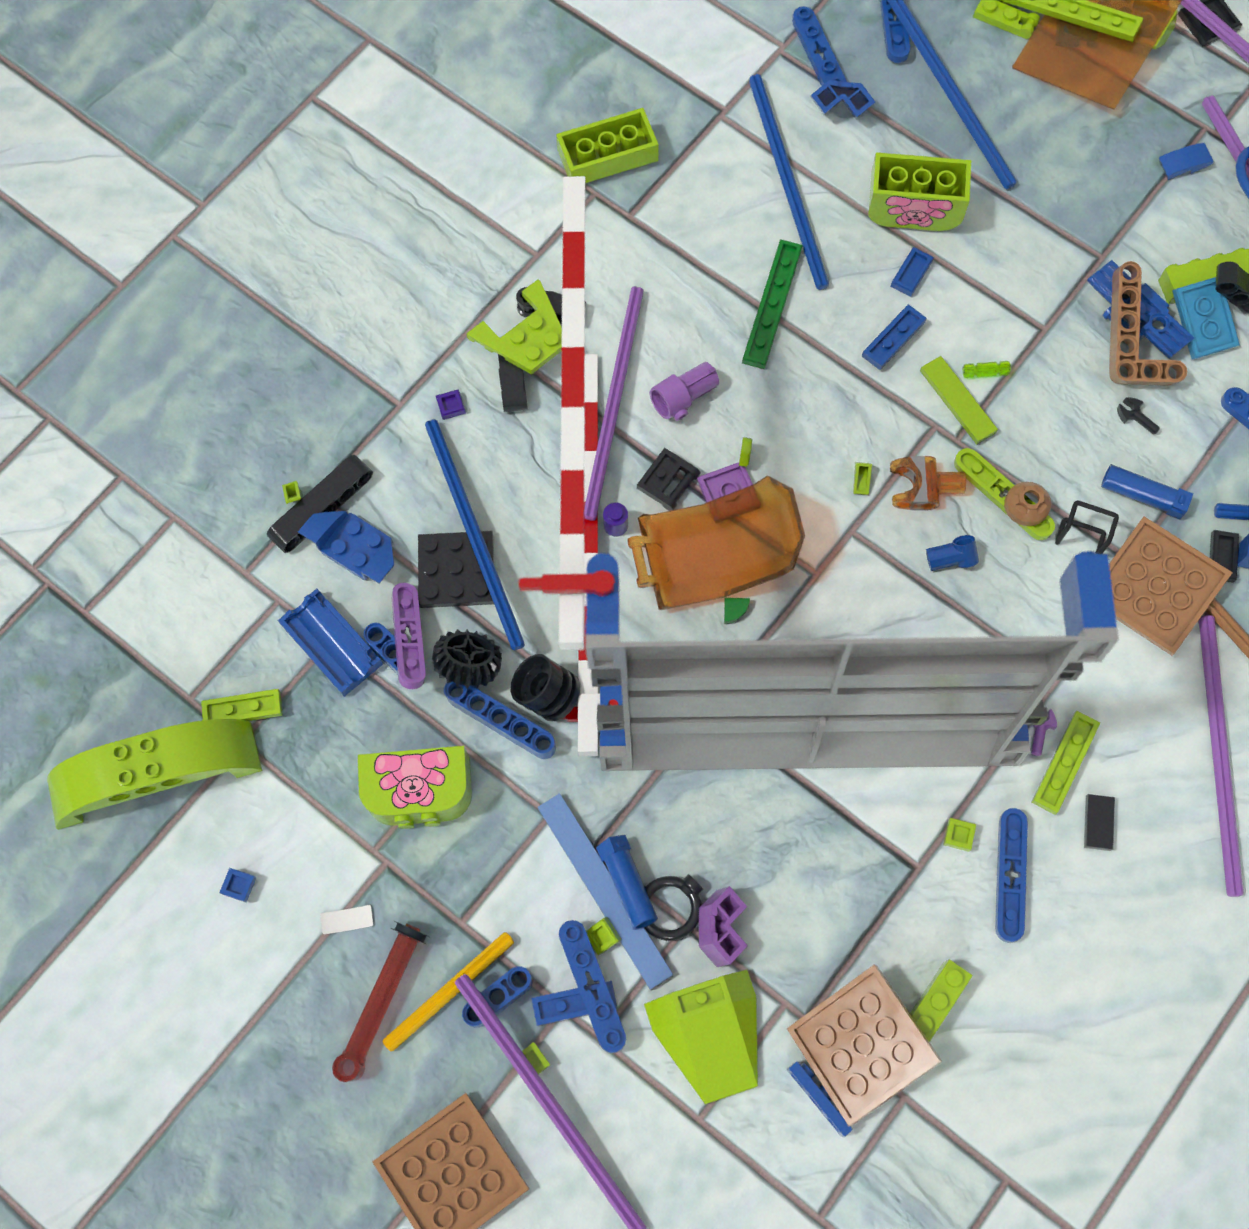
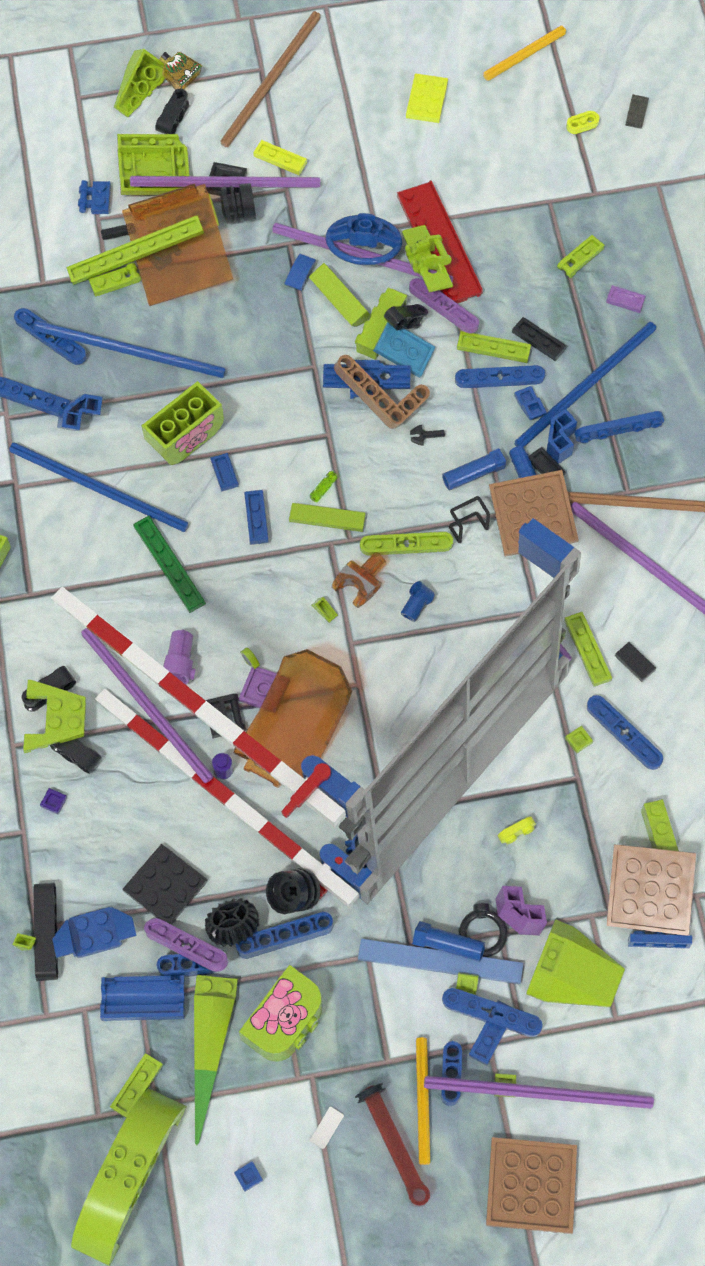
camera: 50 degrees left, 5 degrees down
blue axle [425,419,525,651] -> none
green tile [724,598,750,624] -> none
medium nougat piece [1004,481,1051,526] -> none
none -> lime plate [194,975,238,1145]
none -> black wheel [220,183,256,224]
none -> lime brick [309,263,371,326]
none -> neon yellow plate [497,816,536,844]
none -> blue axle [509,446,536,478]

